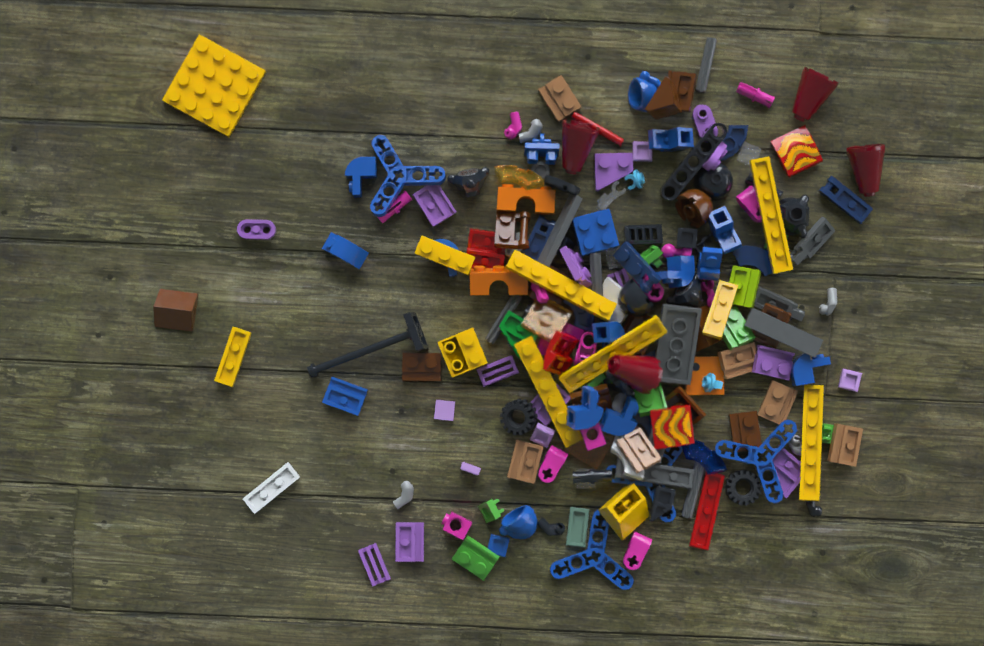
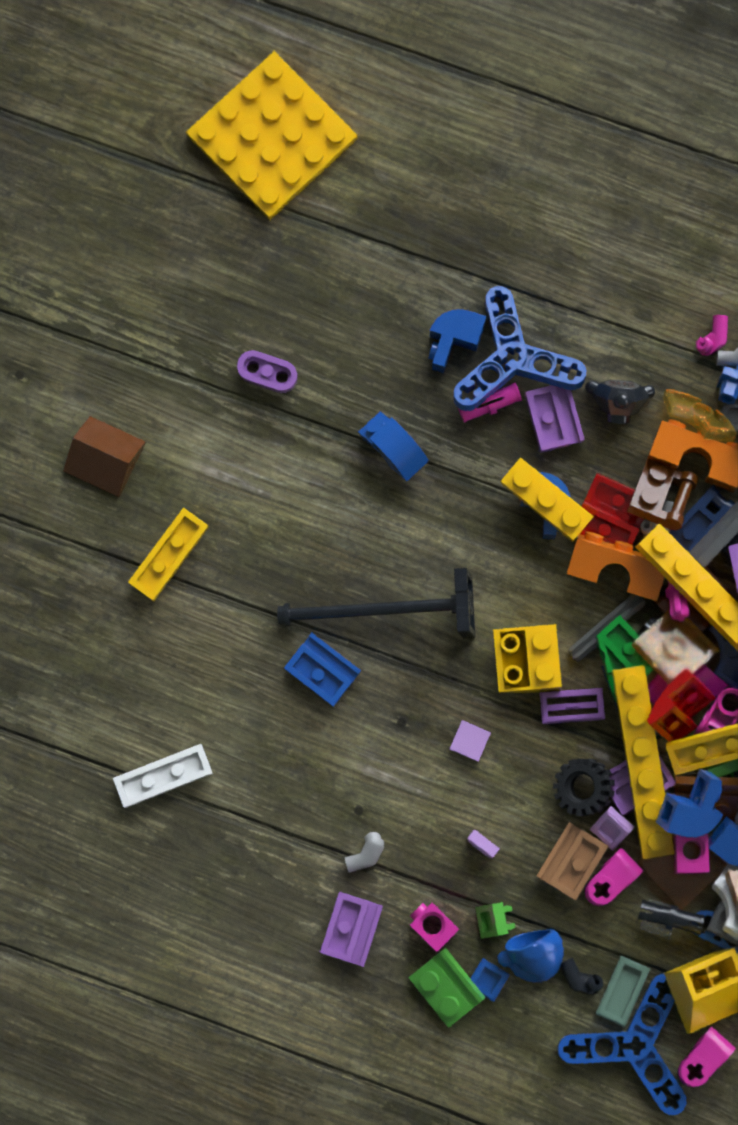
camera: 25 degrees right, 5 degrees down
medium lavender tile [358,543,391,586] -> none
reddish brown plate [402,353,441,381] -> none

